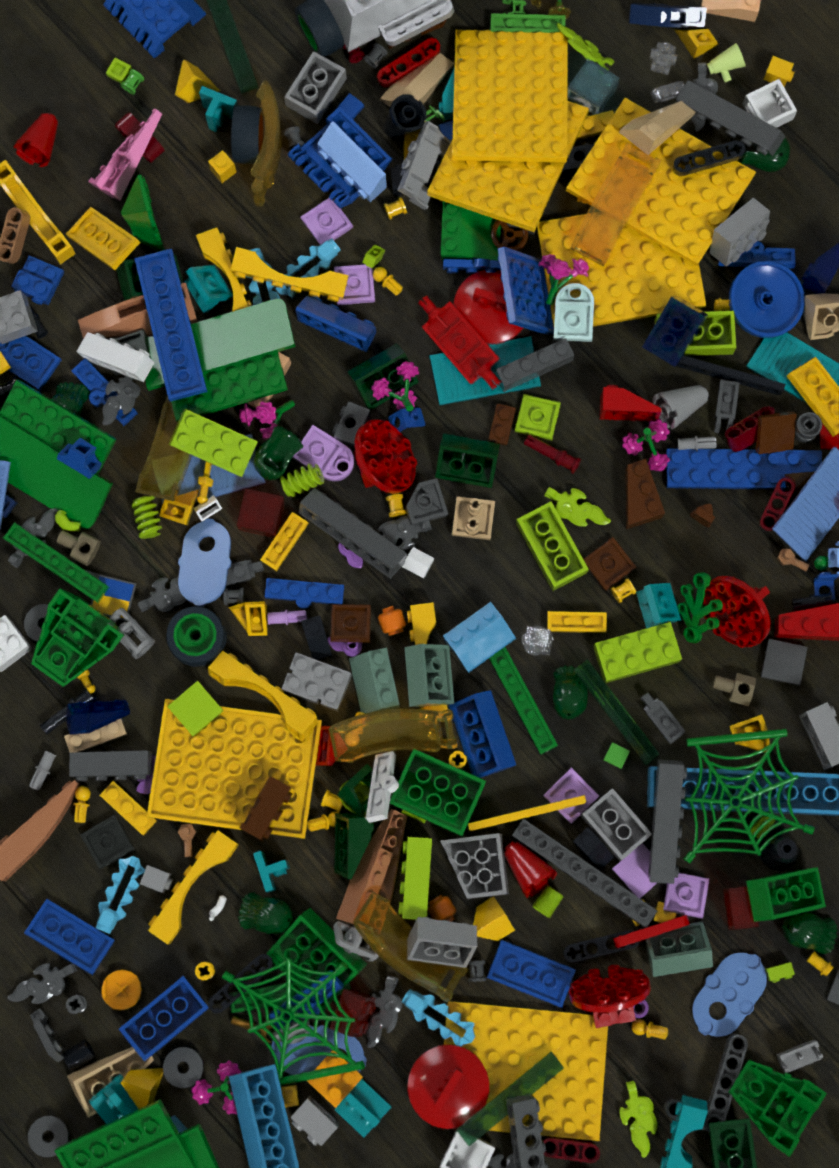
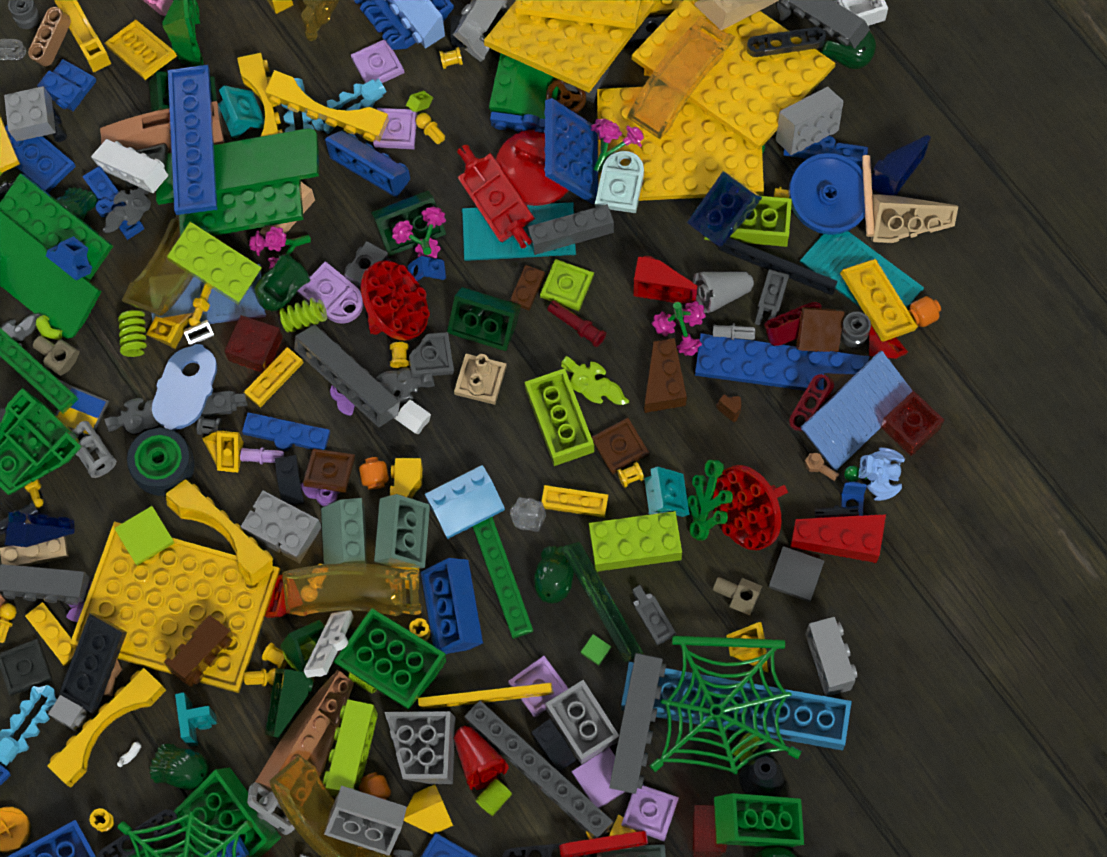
camera: 10 degrees right, 10 degrees down
none -> black tile [59,613,127,713]
none -> light nougat bar [862,155,875,237]

